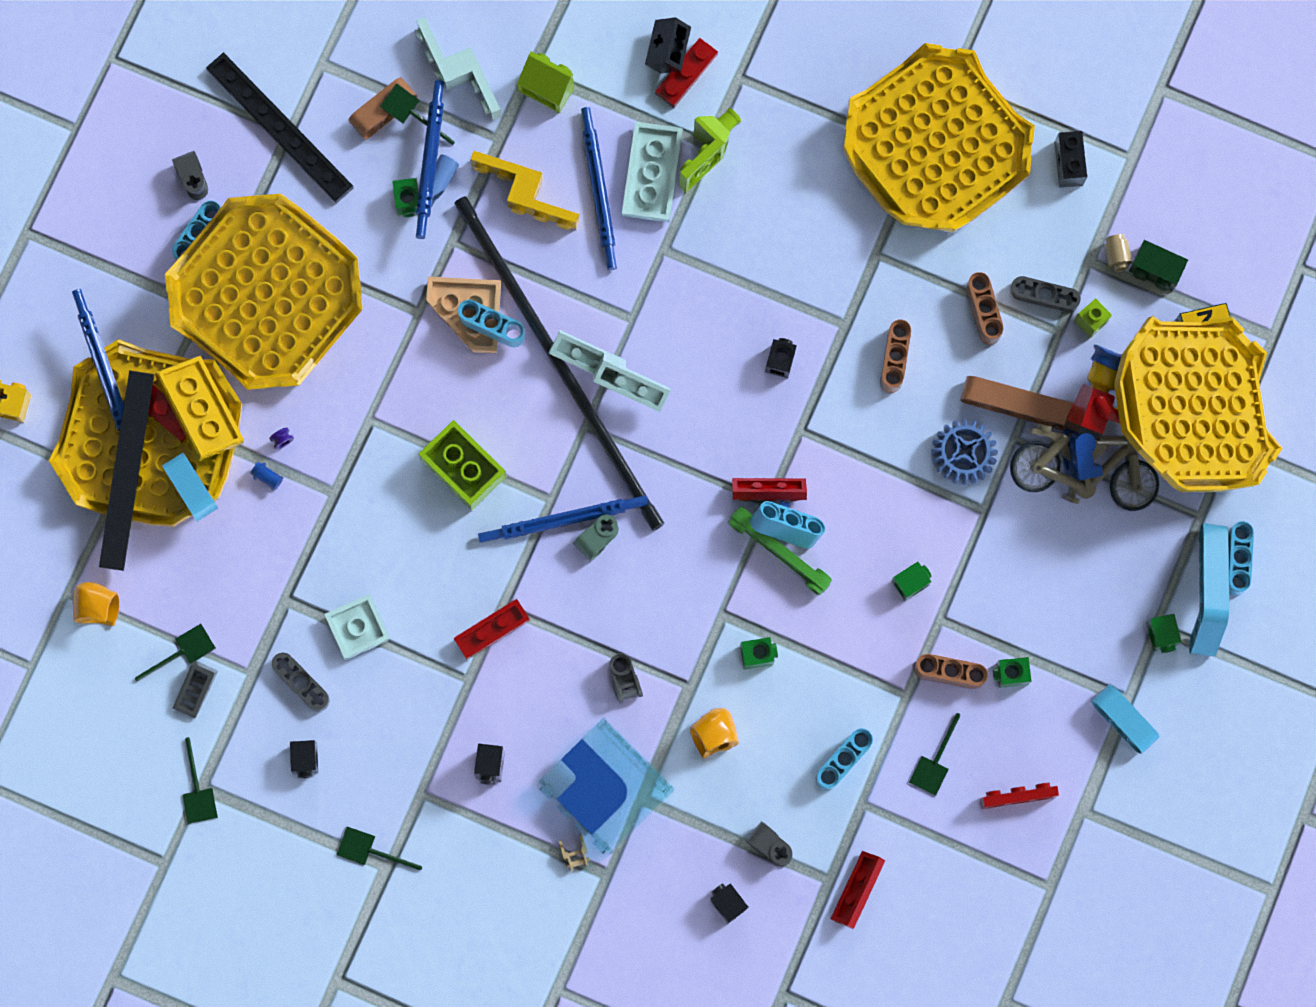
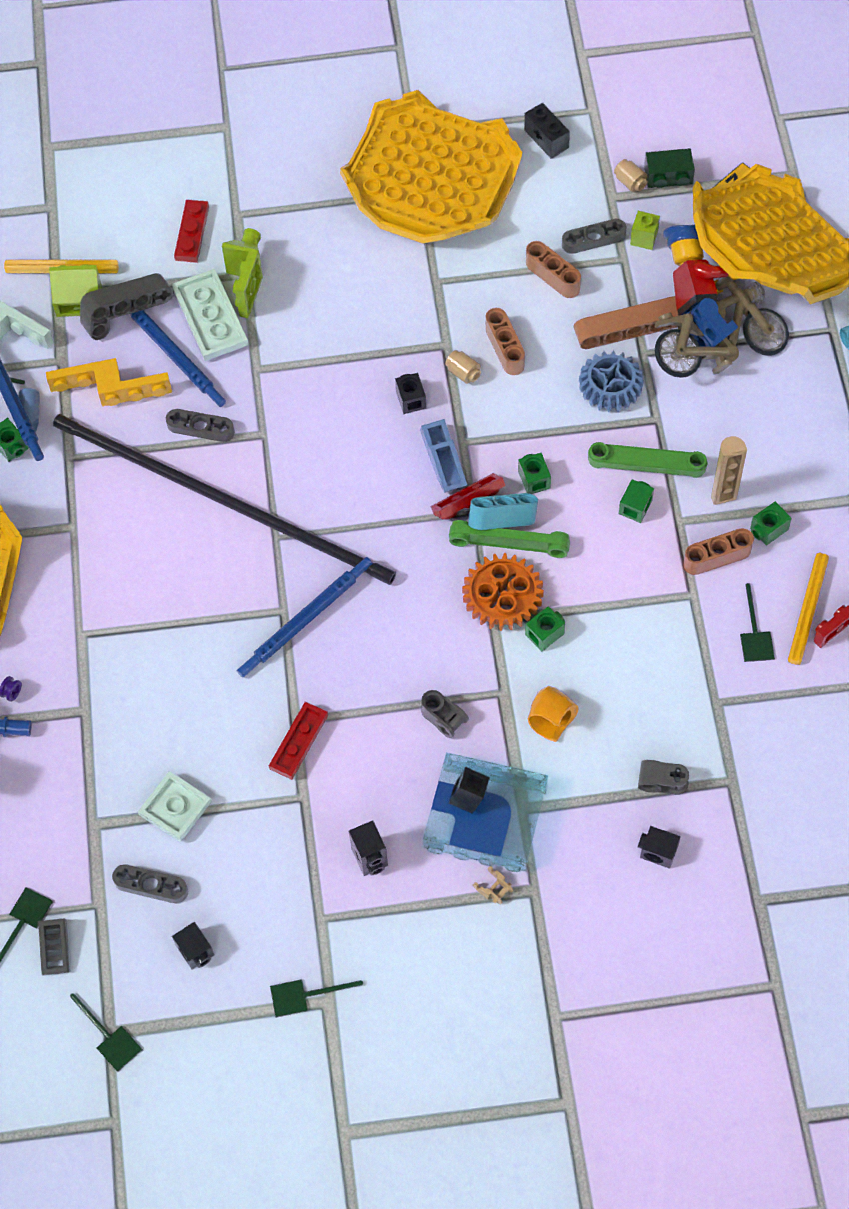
camera: 25 degrees left, 15 degrees down
lime brick [418,420,507,511] -> none
light nougat plate [426,277,501,354] -> none
medium azure beam [458,300,525,348] -> none
light aqua bracket [549,330,671,412] -> none
sand green piece [573,515,619,561] -> none
black brick [645,17,691,74] -> none
medium azure beam [816,728,873,791] -> none
red plate [830,850,886,929] -> none
none -> yellow axle [4,259,119,273]
none -> dark grey beam [80,273,174,340]
none -> dark grey beam [166,409,235,442]
none -> medium blue slope [420,419,467,493]
none -> tan brick [445,350,481,384]
none -> black brick [448,767,490,814]
none -> orange gear [462,553,544,631]
none -> green brick [518,452,551,494]
none -> bright green piece [588,442,708,478]
none -> tan brick [711,436,747,505]
none -> yellow axle [788,552,829,665]

